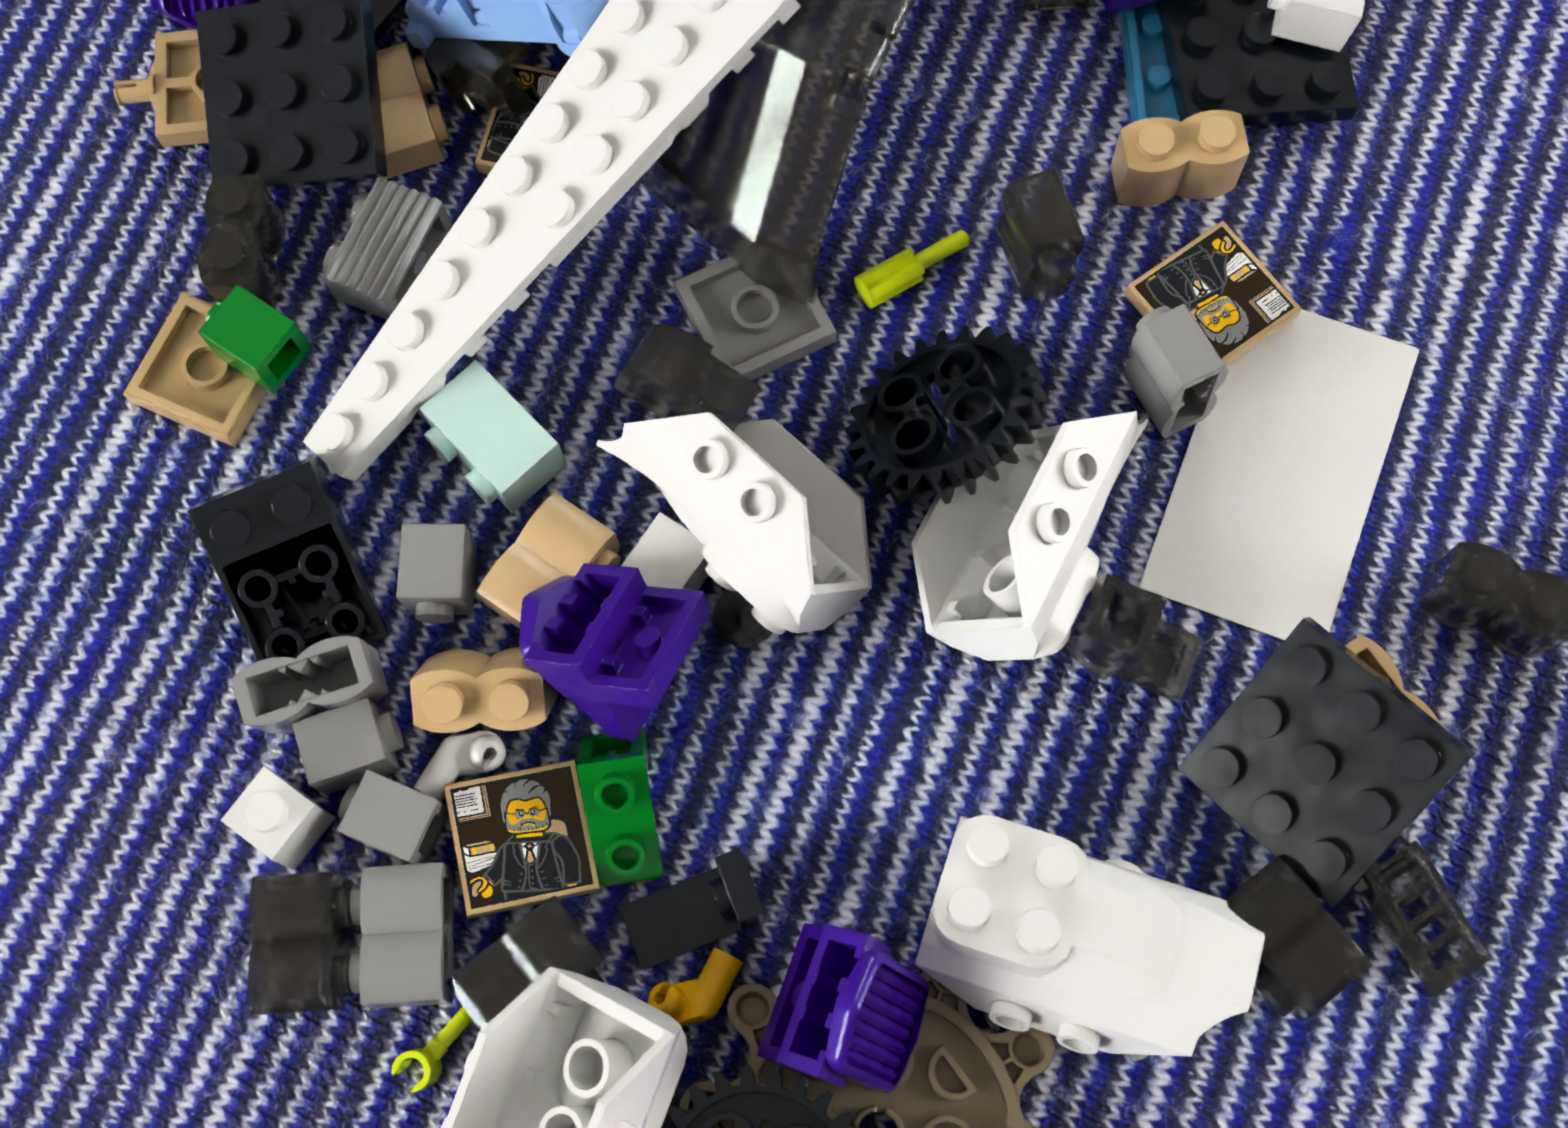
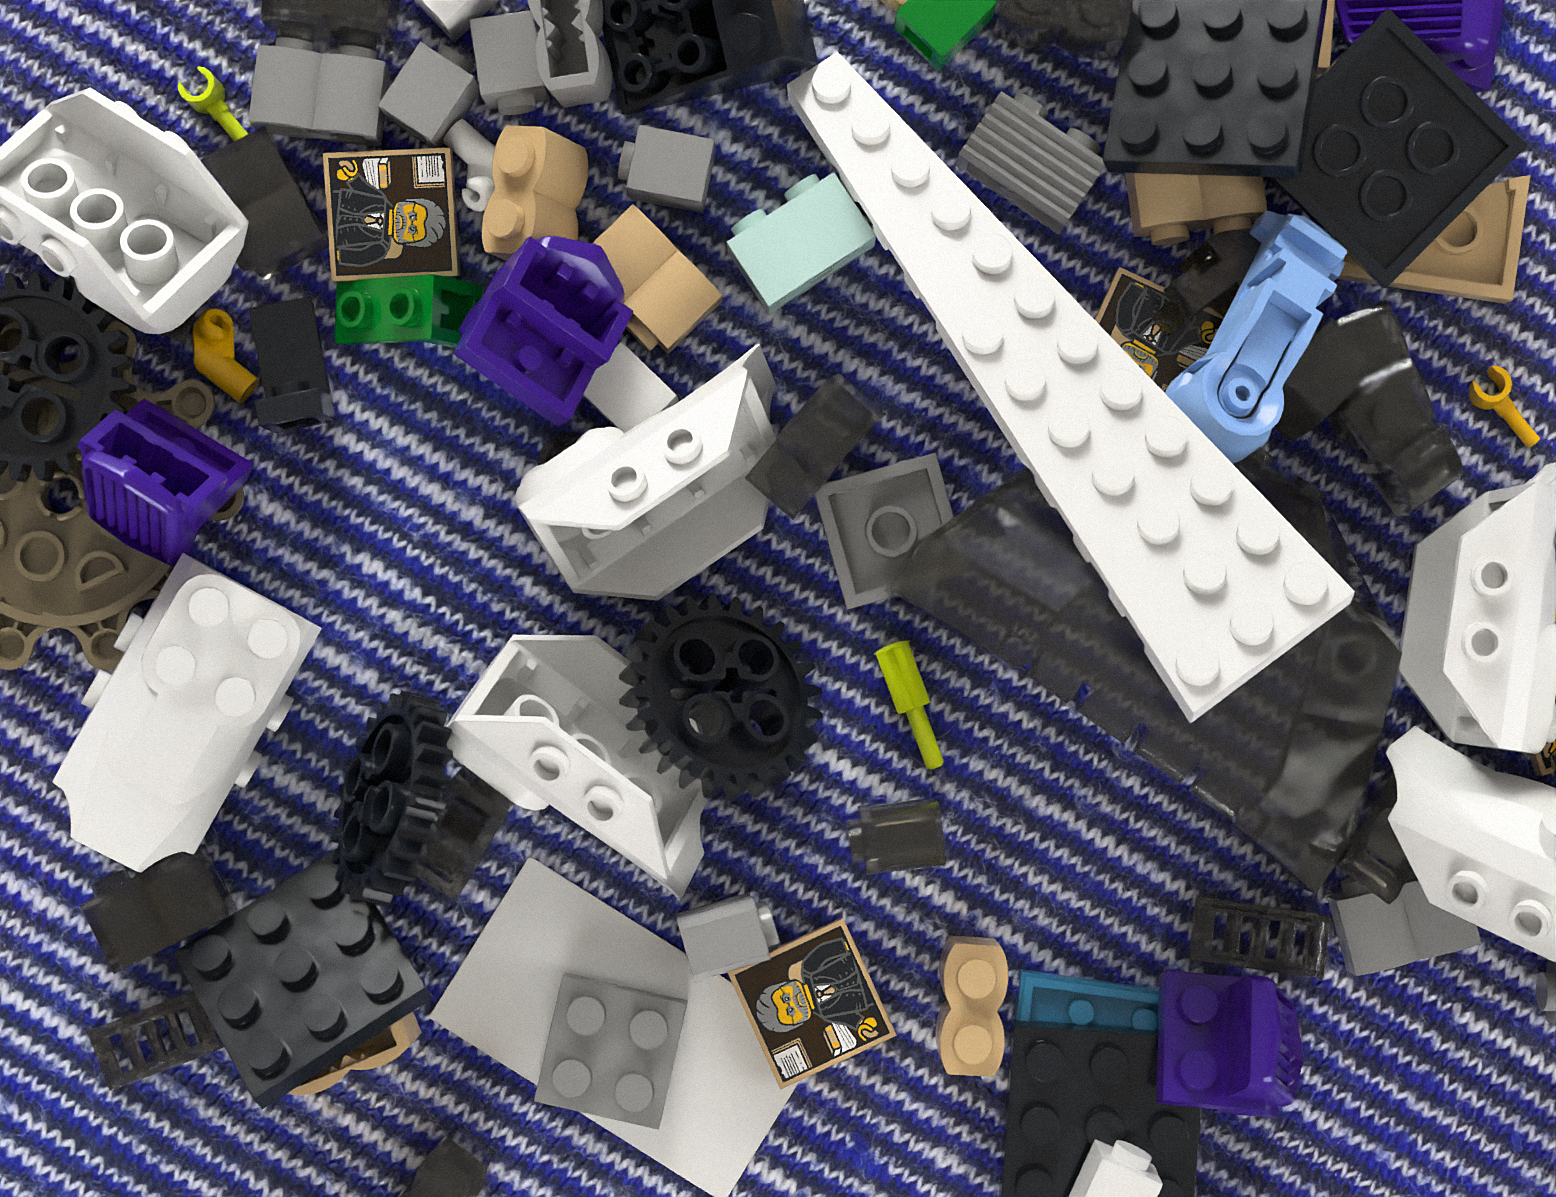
camera: 100 degrees right, 15 degrees up
none -> black gear [331,690,453,905]
none -> light grey plate [534,973,688,1130]

